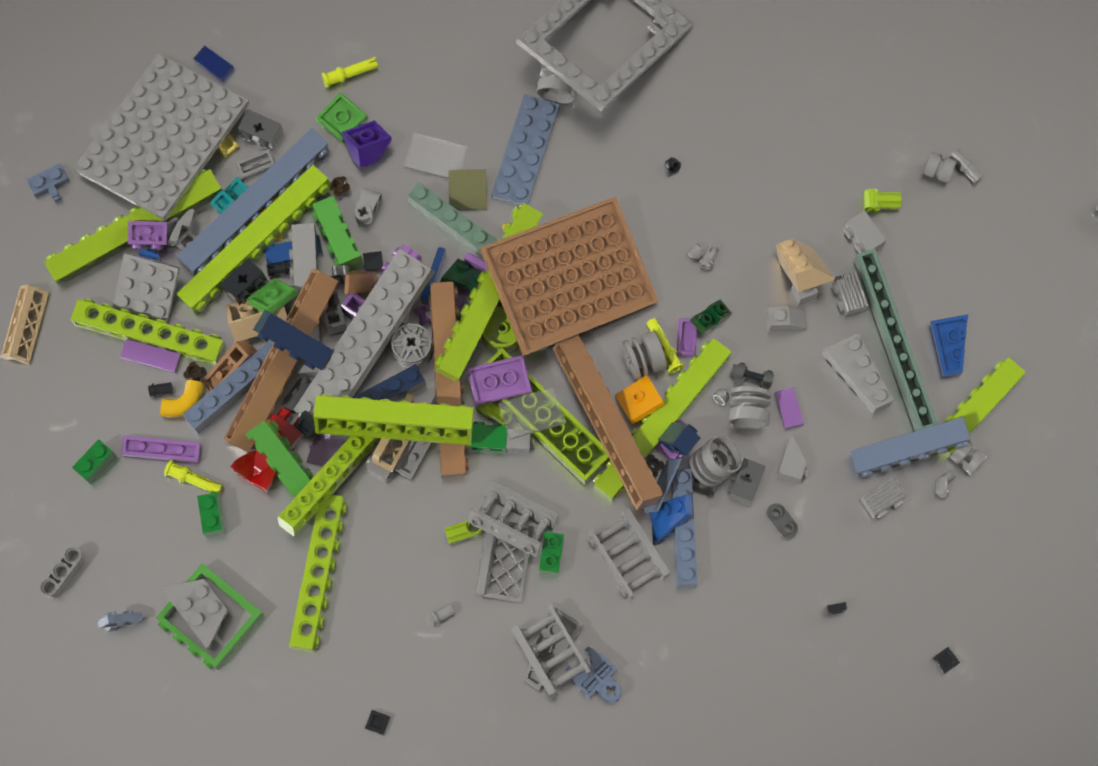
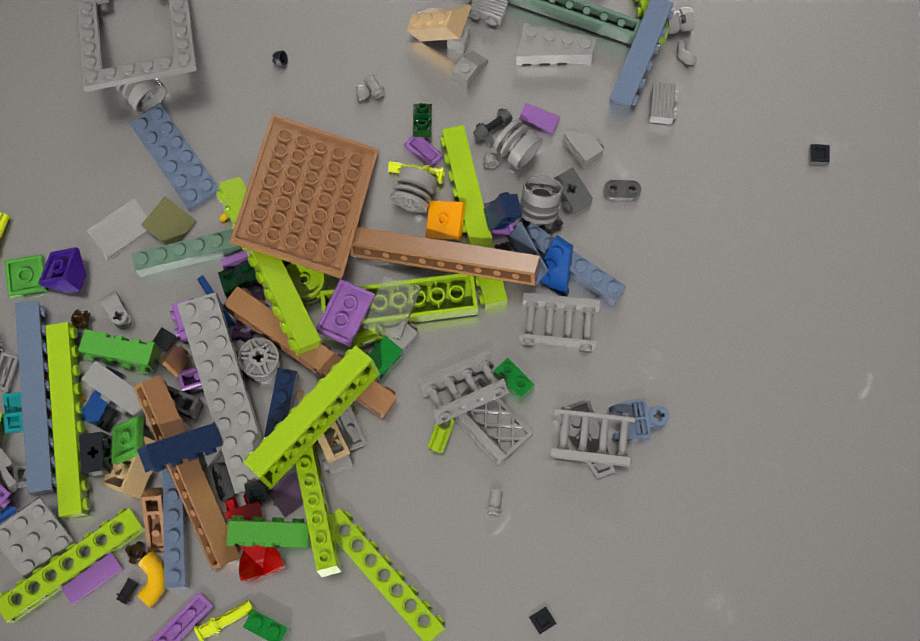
camera: 50 degrees left, 0 degrees up
dark grey beam [332,265,350,285] -> none
black tile [824,602,847,616] -> none

